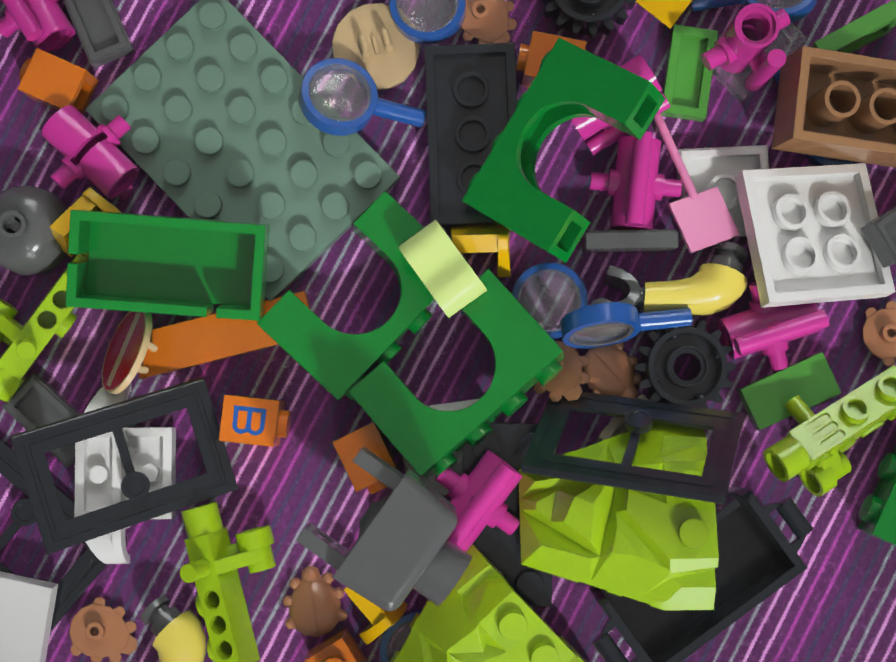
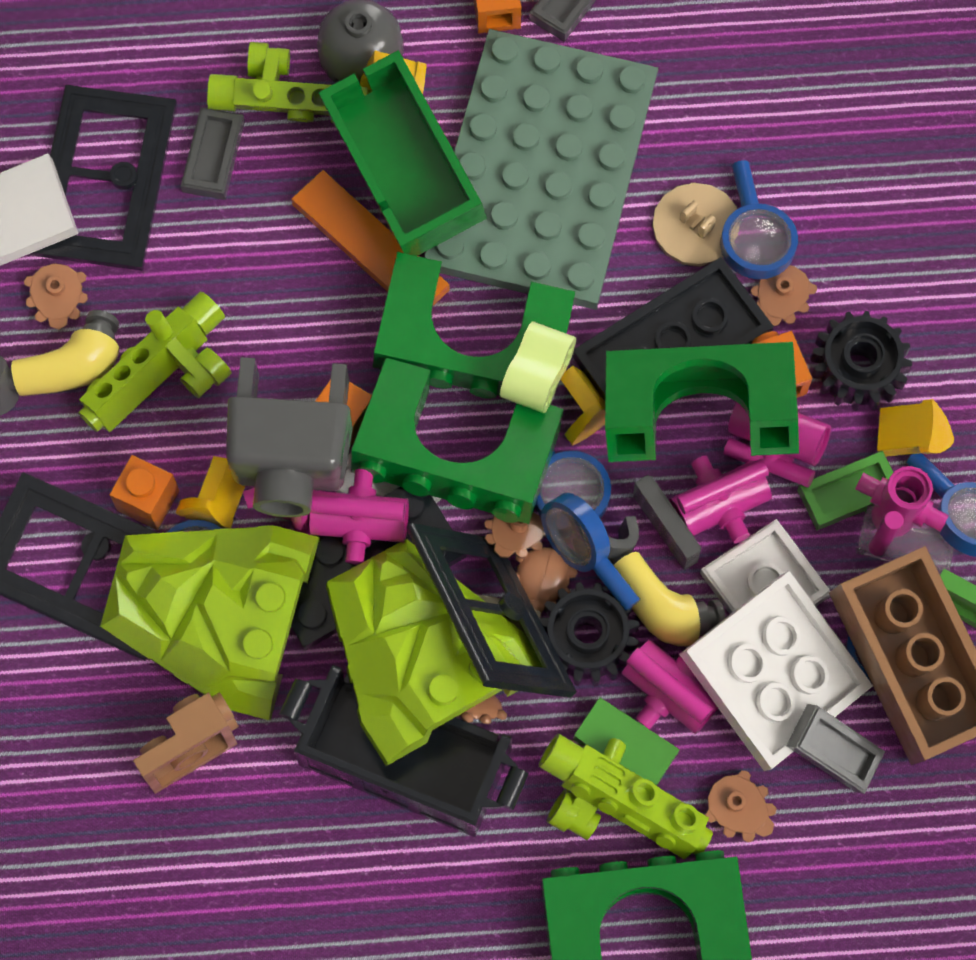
camera: 55 degrees right, 15 degrees down
black door [10,377,238,555] -> none
dark pink pin [42,105,140,200] -> none
white plate [74,383,176,564] -> none
piece [102,311,158,394] -> none
orange brick [219,395,291,447] -> none
nougat piece [283,565,348,637] -> none
piece [299,58,427,136] -> none
bright pink piece [654,113,740,253] -> none

